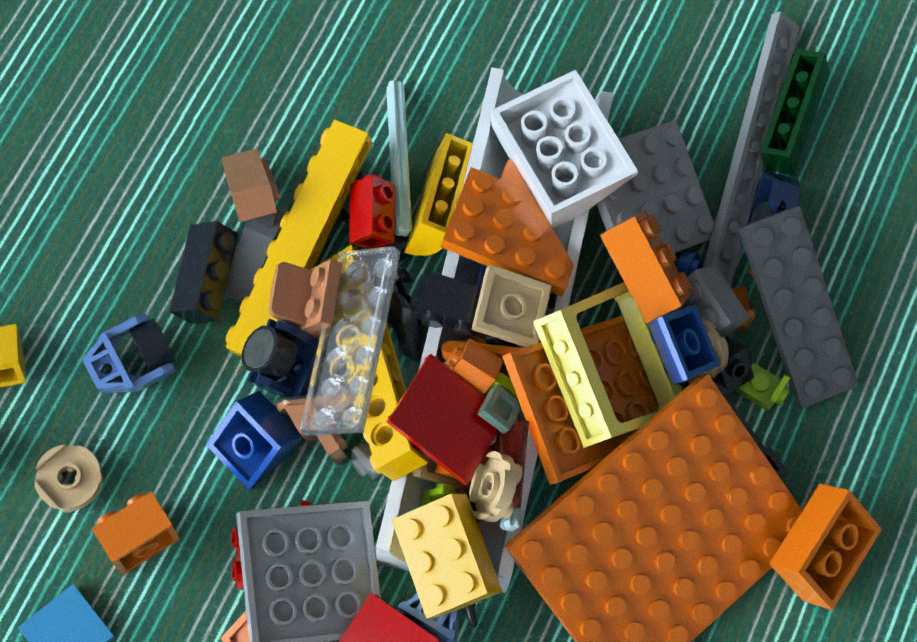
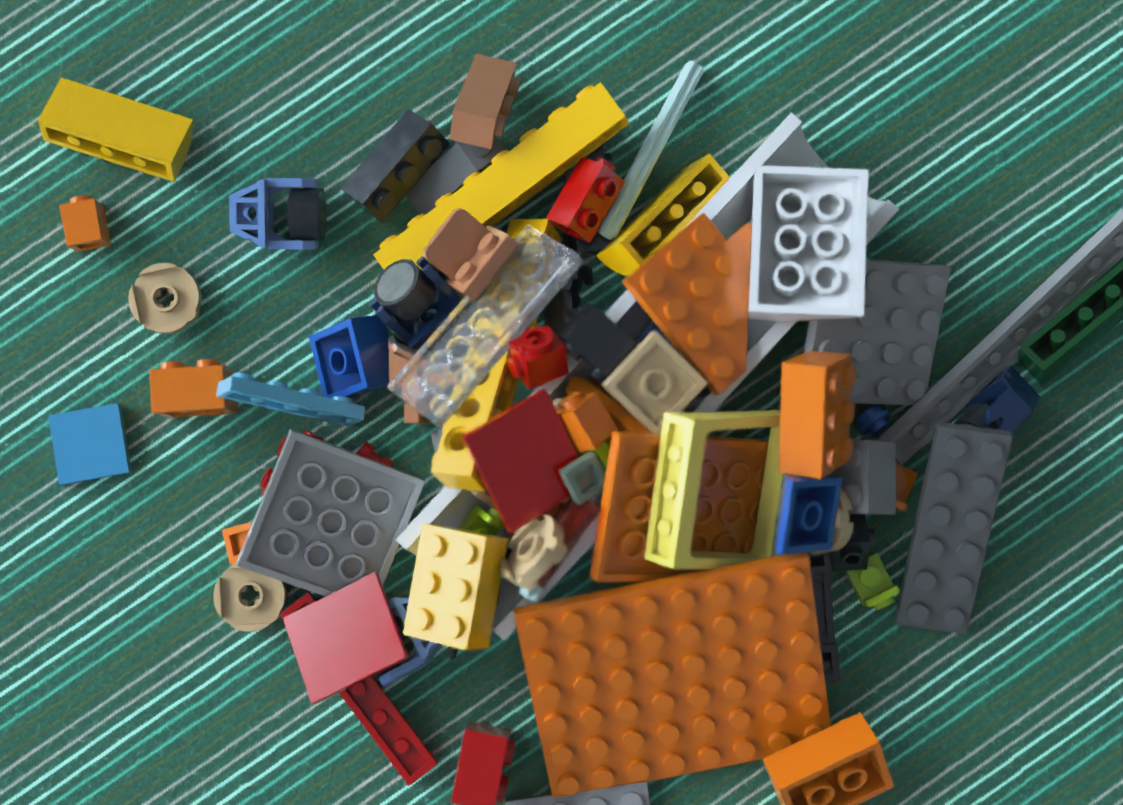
camera: 35 degrees right, 15 degrees up
none -> medium azure plate [217,373,365,426]
none -> red brick [507,326,569,390]

